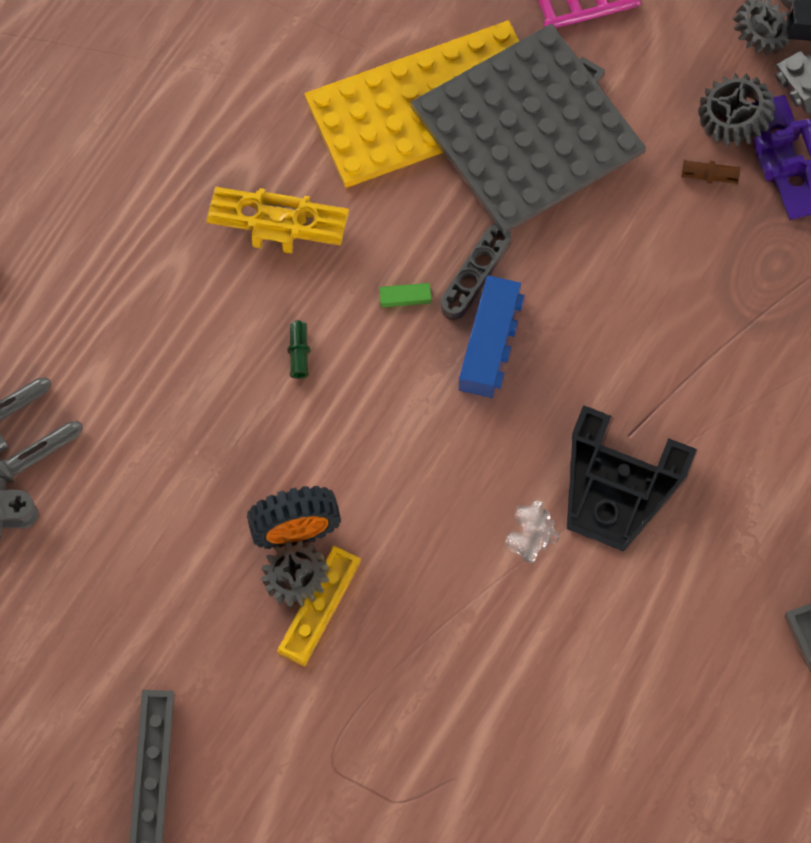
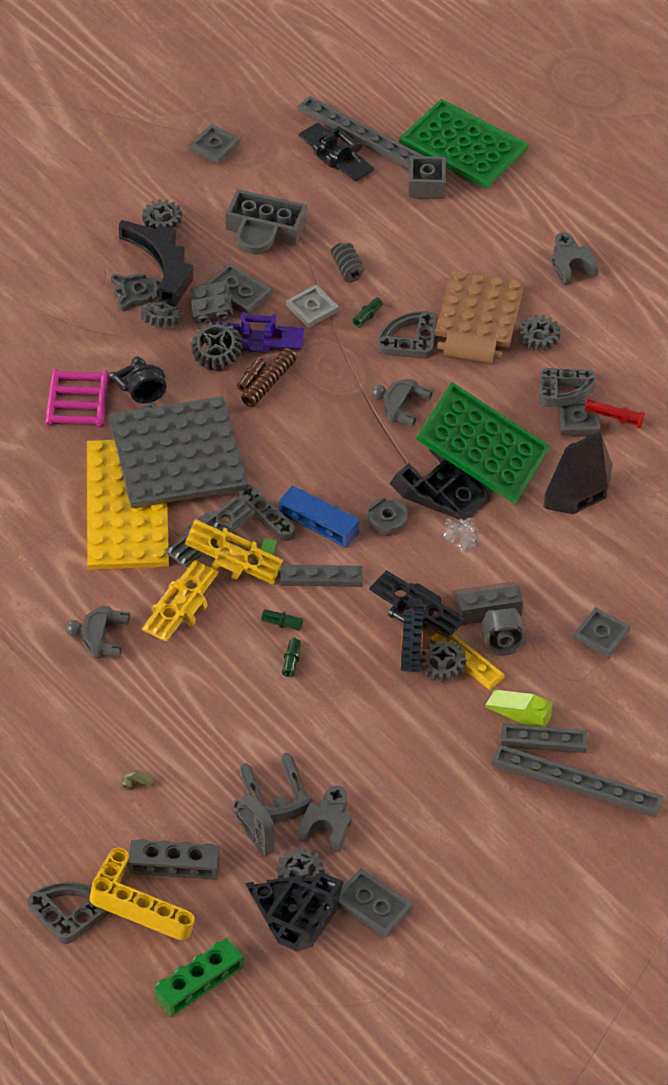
camera: 75 degrees left, 15 degrees down
none -> dark grey connector [66,606,130,658]
none -> black piece [109,356,167,404]
none -> dark grey piece [166,496,255,568]
none -> yellow piece [185,519,283,585]
none -> reddish brown piece [241,348,297,407]
none -> dark grey plate [281,565,362,587]
none -> dark green axle [281,638,301,677]
none -> dark grey plate [368,498,408,536]
none -> black piece [369,570,466,639]
none -> dark grey connector [371,379,433,428]
none -> green plate [415,382,550,504]
none -> dark grey slope [453,581,523,625]
none -> dark grey brick [481,608,526,656]
none -> lime slope [485,690,553,727]
none -> dark grey plate [501,723,588,753]
none -> black wedge [543,432,613,514]
none -> dark grey plate [573,607,631,658]

